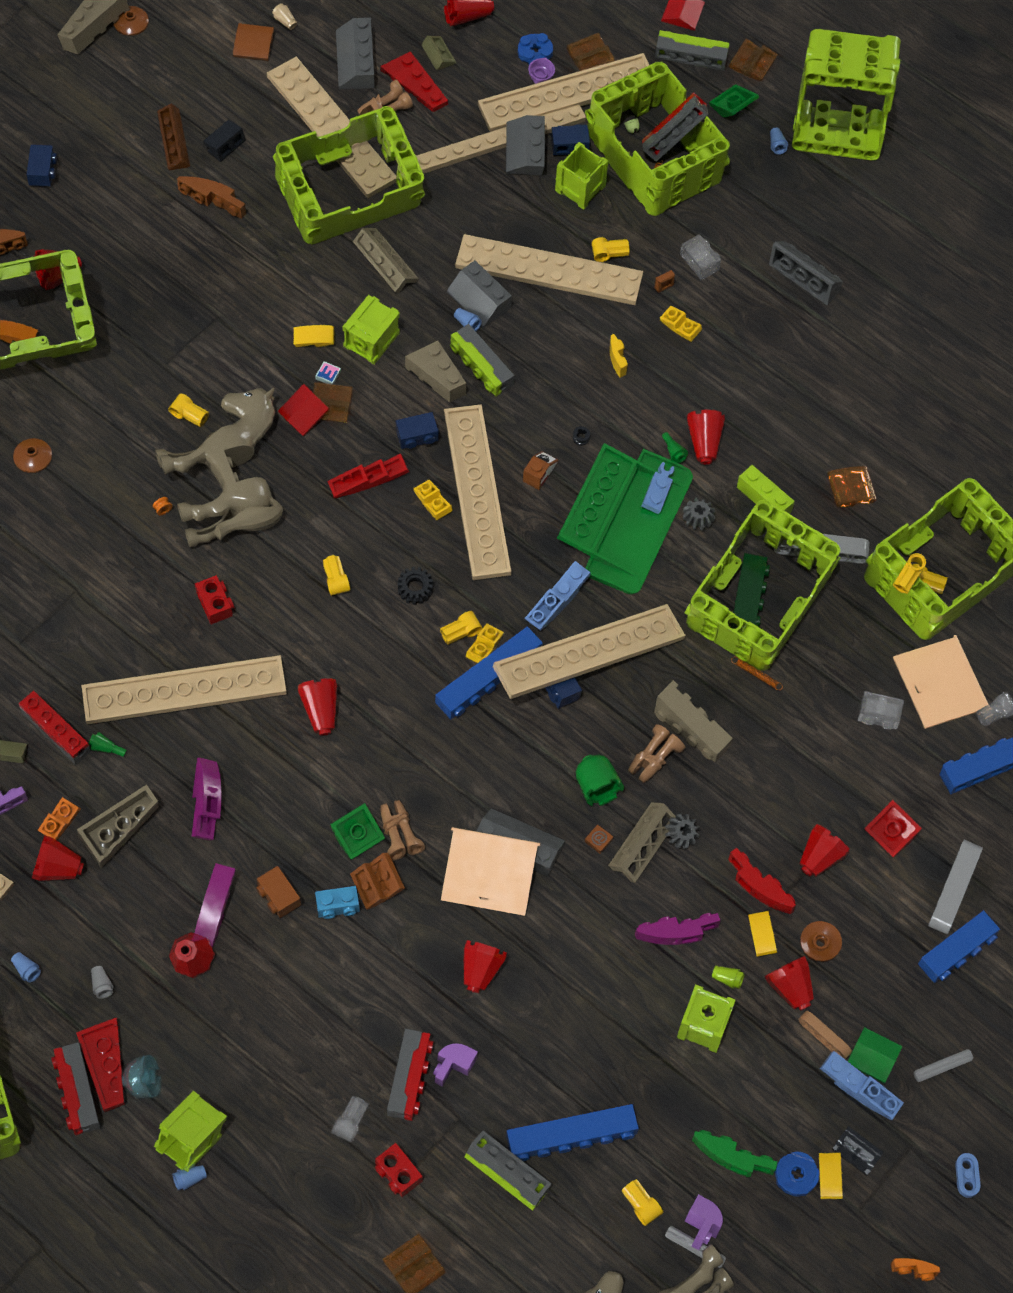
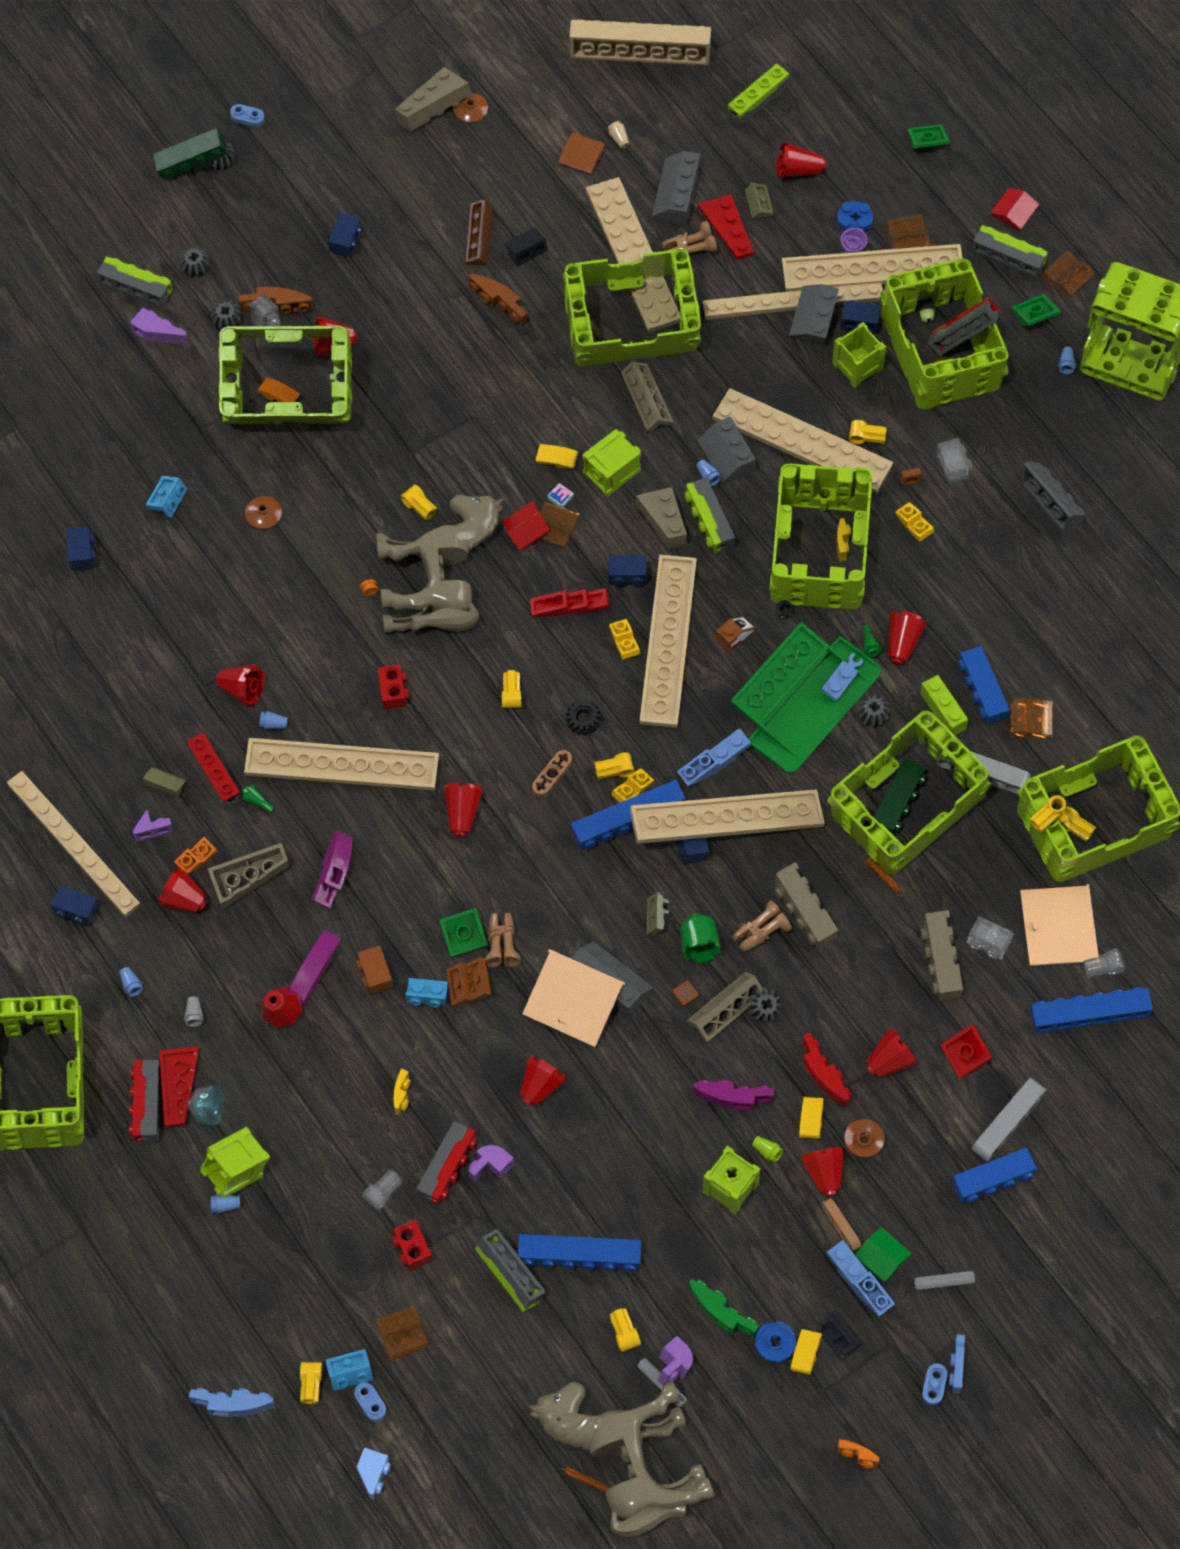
camera: 20 degrees right, 0 degrees up
none -> red cone [216,664,265,705]
none -> medium blue cone [259,711,287,729]
none -> yellow slope [394,1069,411,1116]
none -> medium nougat beam [532,750,572,798]
none -> olive plate [647,892,669,936]
none -> lime piece [769,464,872,610]
none -> dark tan wedge [920,910,963,1001]
none -> medium blue plate [949,1334,965,1394]
none -> blue brick [958,646,1010,725]

